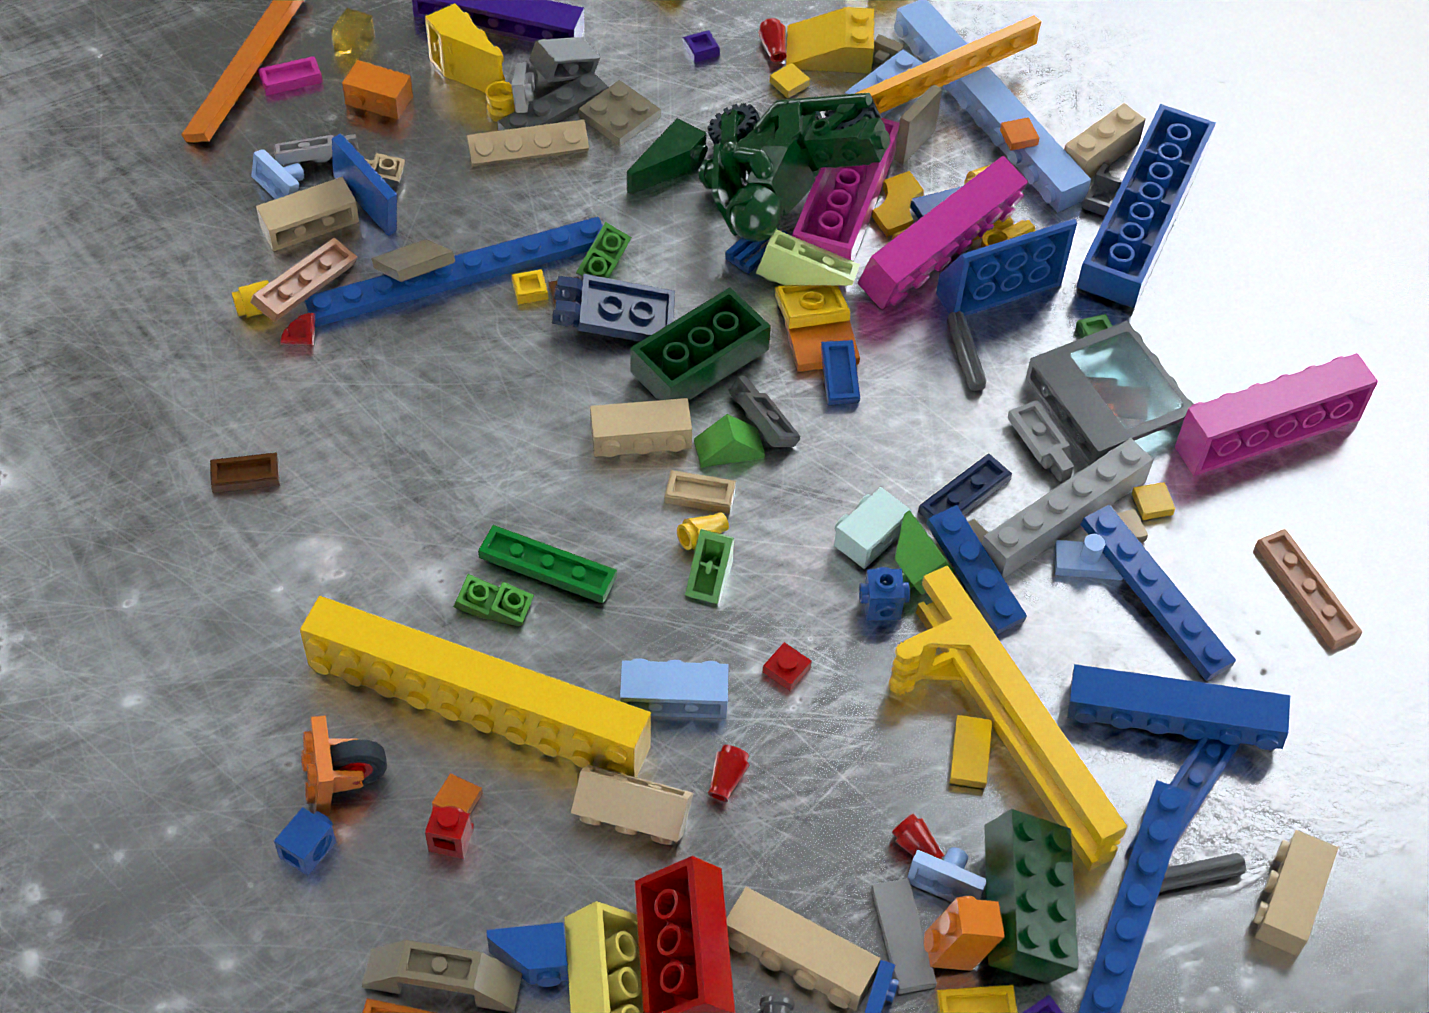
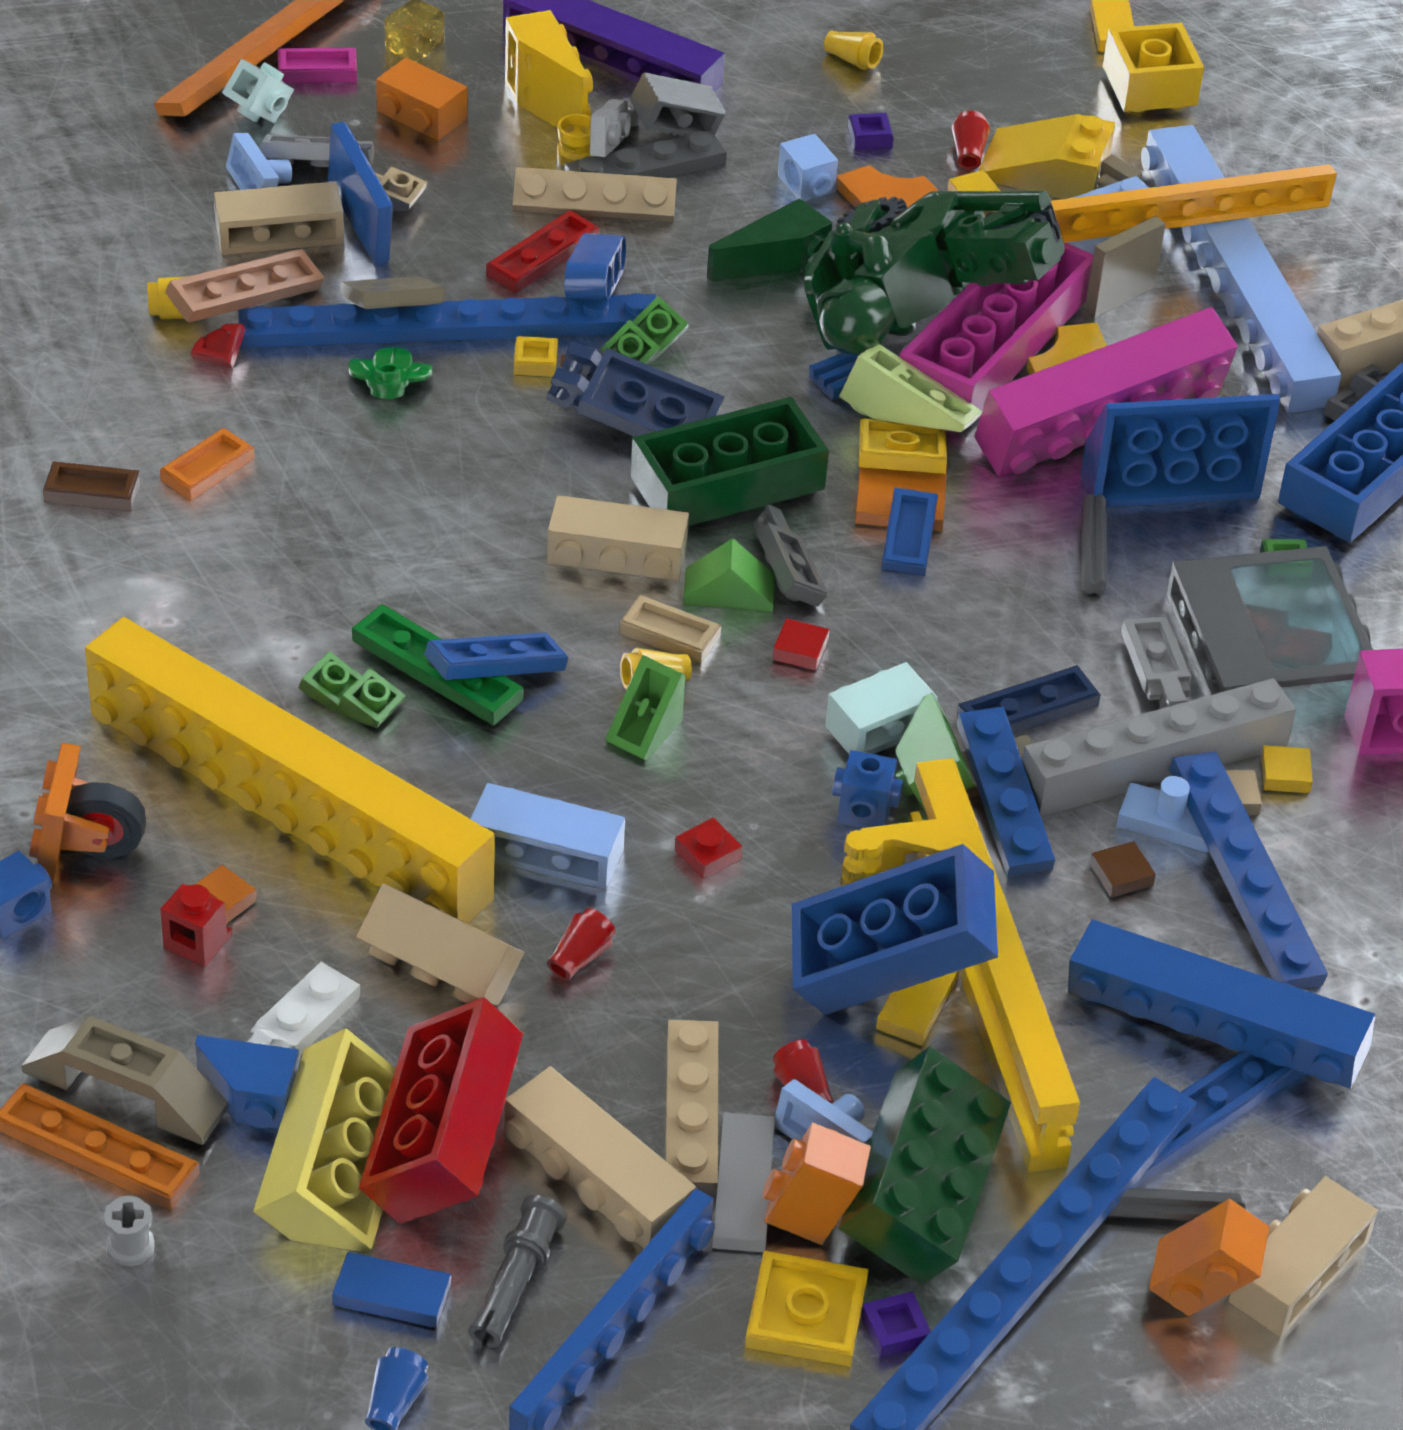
camera: 15 degrees right, 10 degrees down
dark tan plate [578,80,661,147] -> none
orange tile [1000,117,1040,151] -> none
none -> orange tile [160,427,255,501]
none -> light aqua brick [222,59,295,124]
none -> white hinge [247,961,361,1056]
none -> green plate [348,347,433,399]
none -> blue tile [424,632,569,680]
none -> red tile [486,210,600,294]
none -> blue beam [564,233,626,301]
none -> tan plate [665,1020,719,1196]
none -> red tile [772,618,830,670]
none -> light blue brick [778,134,838,201]
none -> blue brick [792,844,998,1015]
none -> orange tile [836,165,939,208]
none -> reddish brown tile [1090,841,1156,898]
none -> orange brick [1149,1198,1269,1316]

